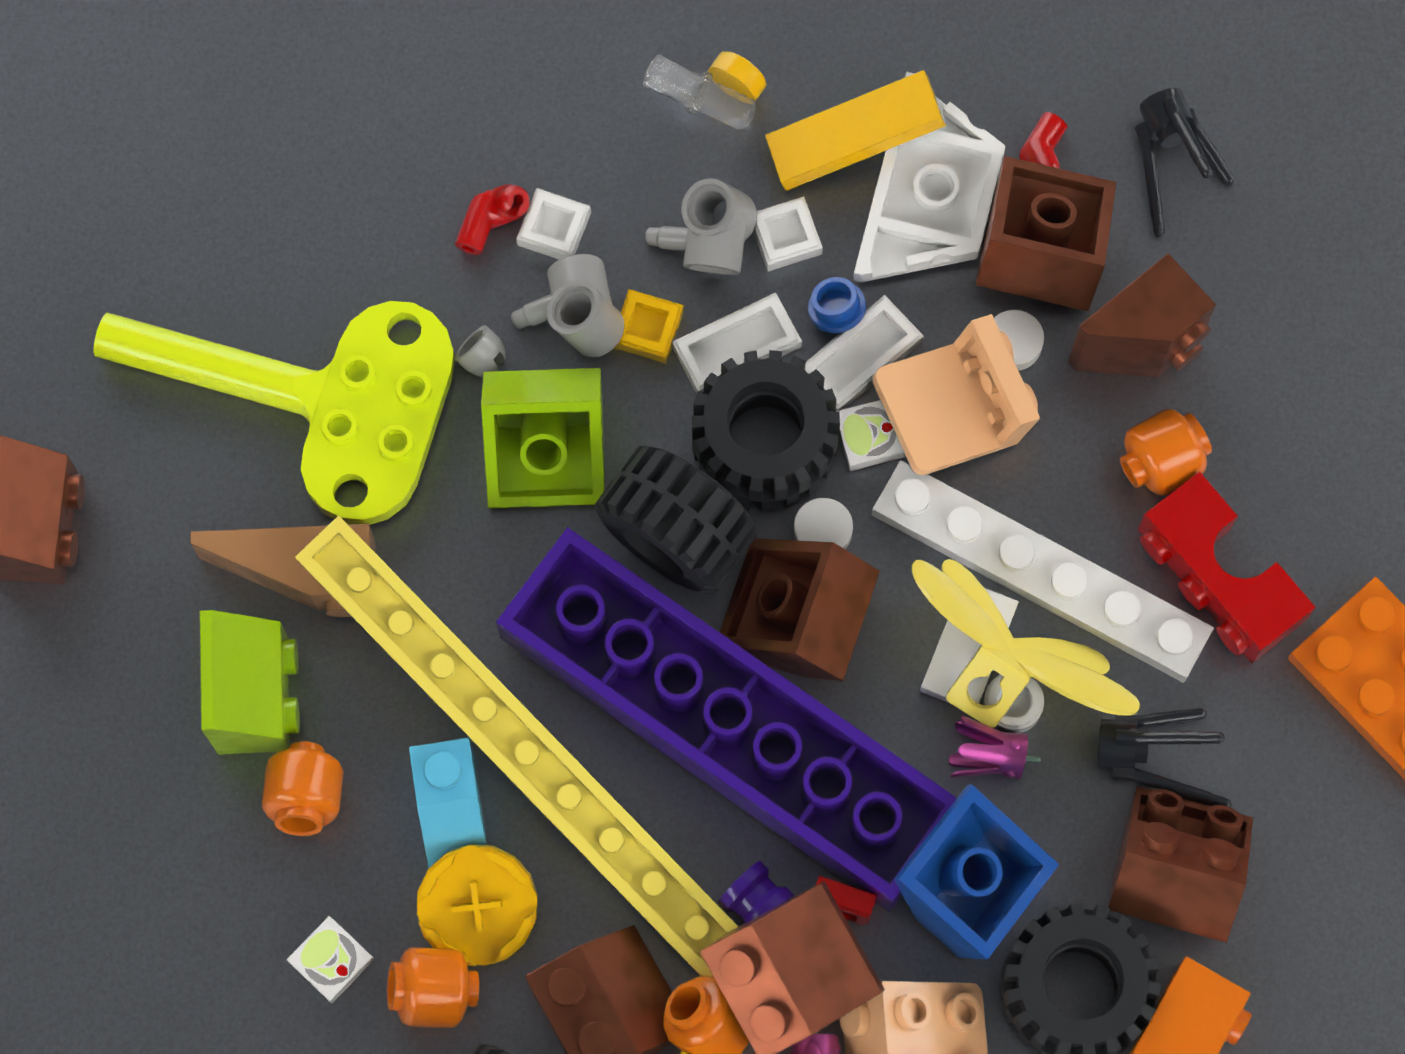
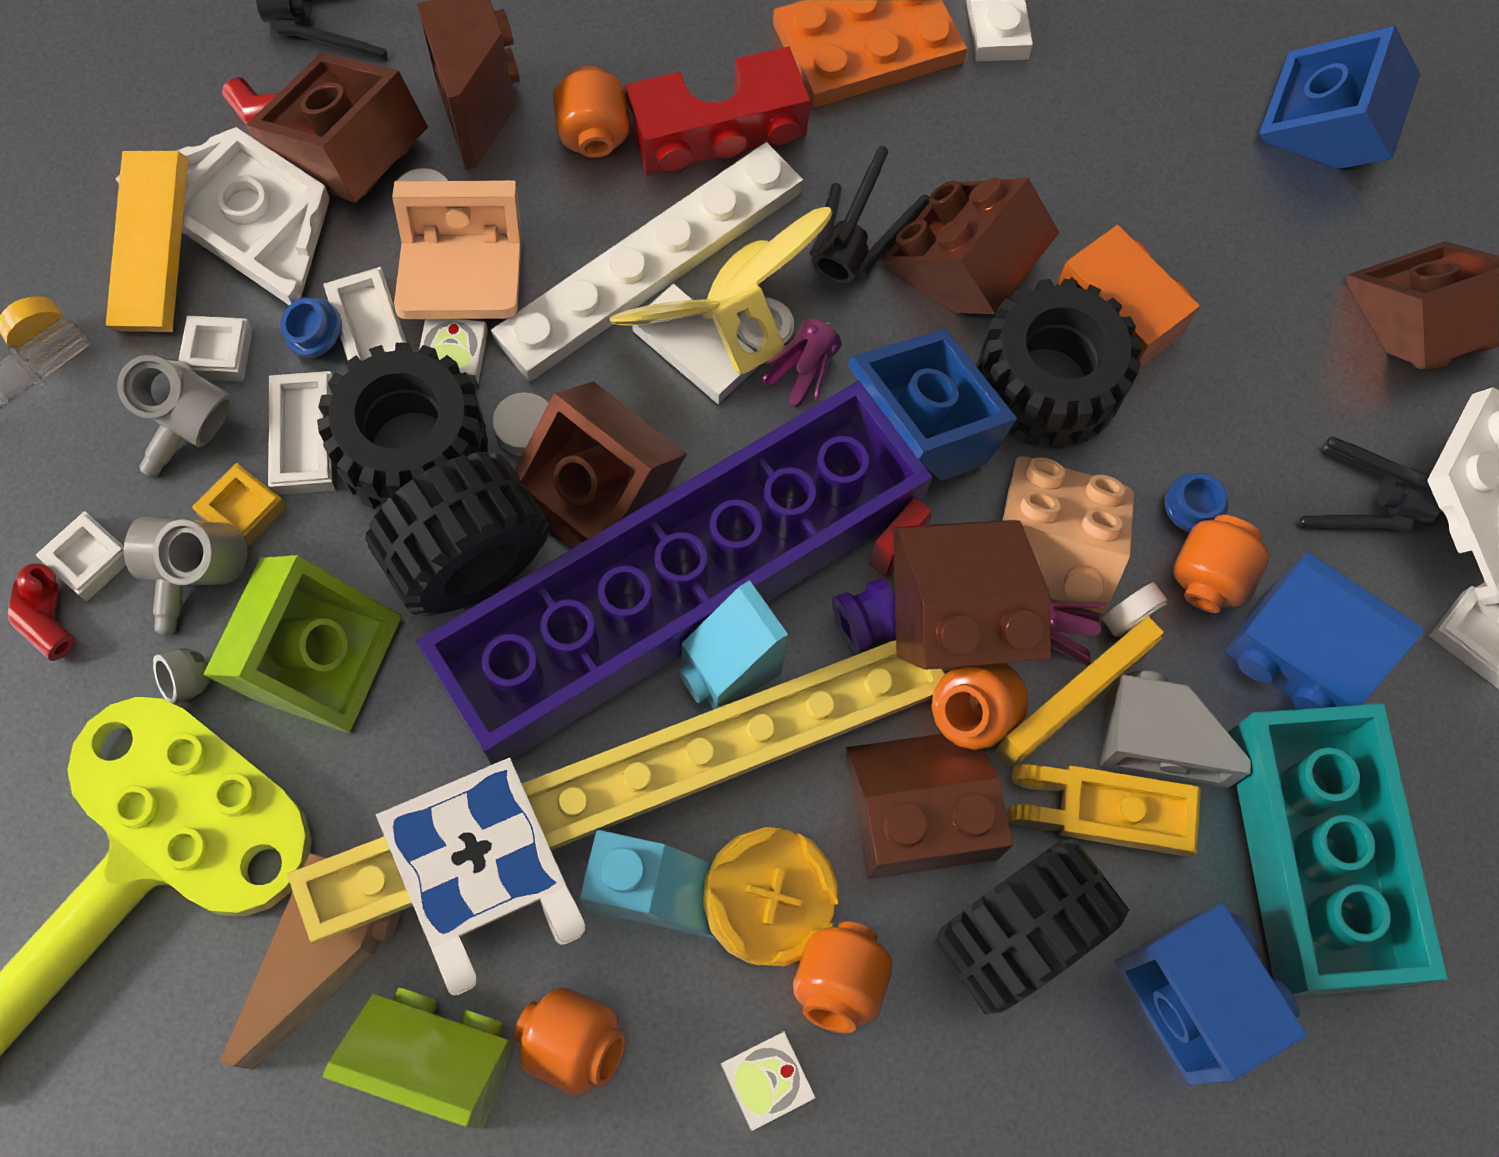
camera: 75 degrees left, 5 degrees down
none -> white flag [376,757,585,995]
none -> medium azure slope [678,580,788,709]

